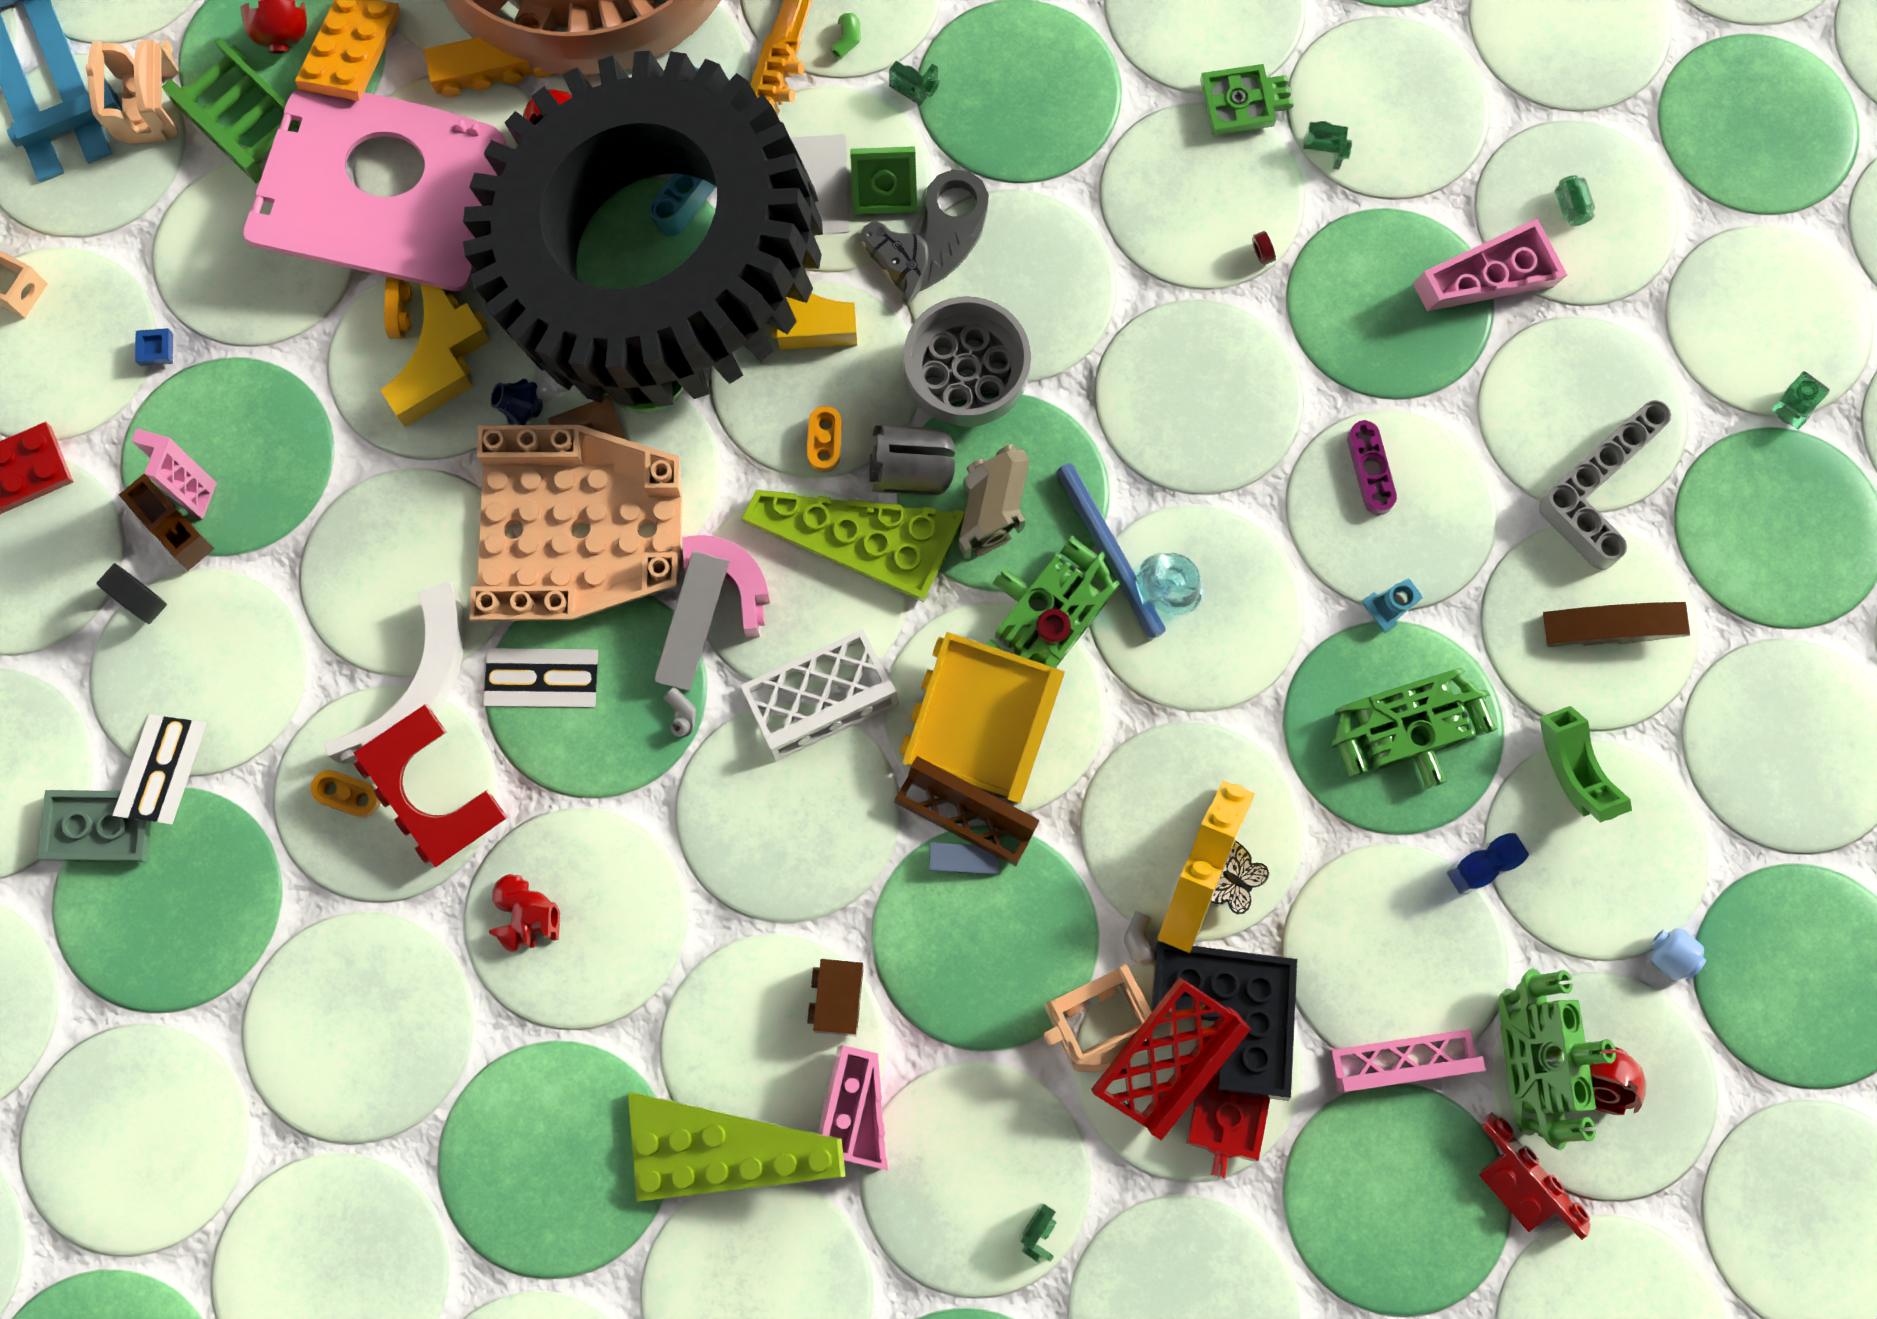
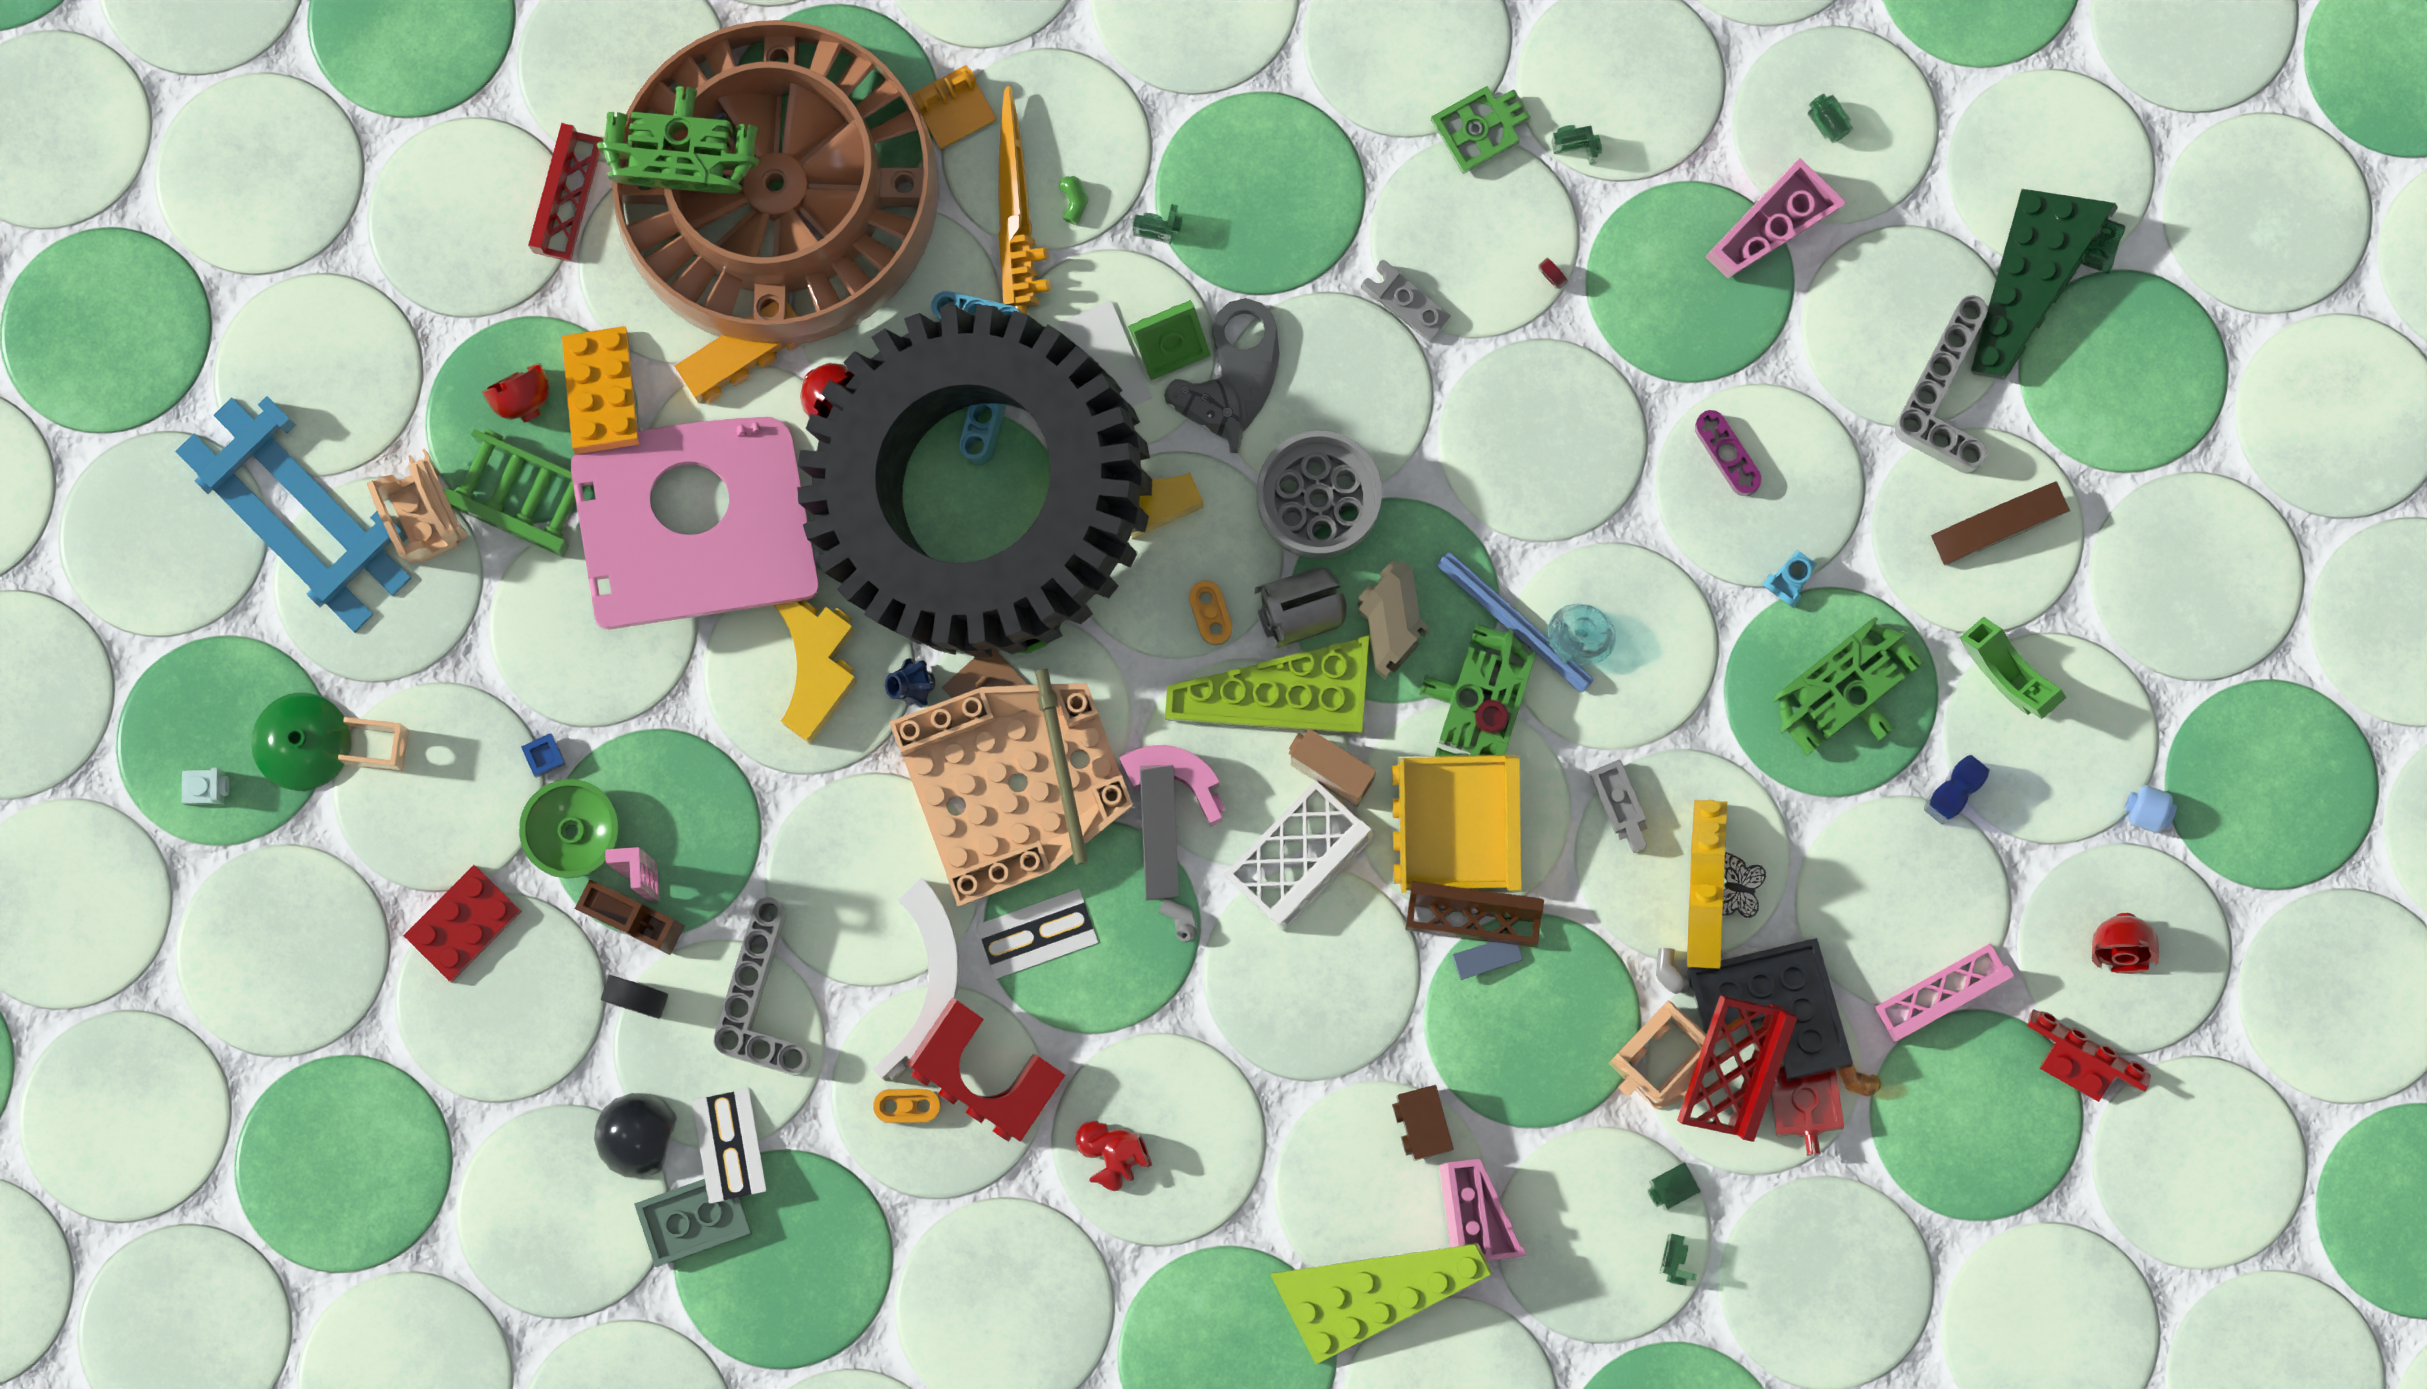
camera: 15 degrees left, 5 degrees up
light orange plate [384,277,411,339] -> none
bright green piece [1498,968,1616,1150] -> none
none -> bright green dish [519,779,619,879]
none -> black cylinder [594,1093,677,1178]
none -> light grey beam [713,897,810,1076]
none -> olive bar [1035,669,1088,865]
none -> medium nougat brick [1289,729,1376,807]
none -> light grey plate [1361,260,1451,342]
none -> light grey hinge [1589,759,1648,853]
none -> clear green bracket [1647,1162,1701,1211]
none -> clear orange arm [1838,1064,1881,1096]
none -> dark green wing [1971,189,2118,380]

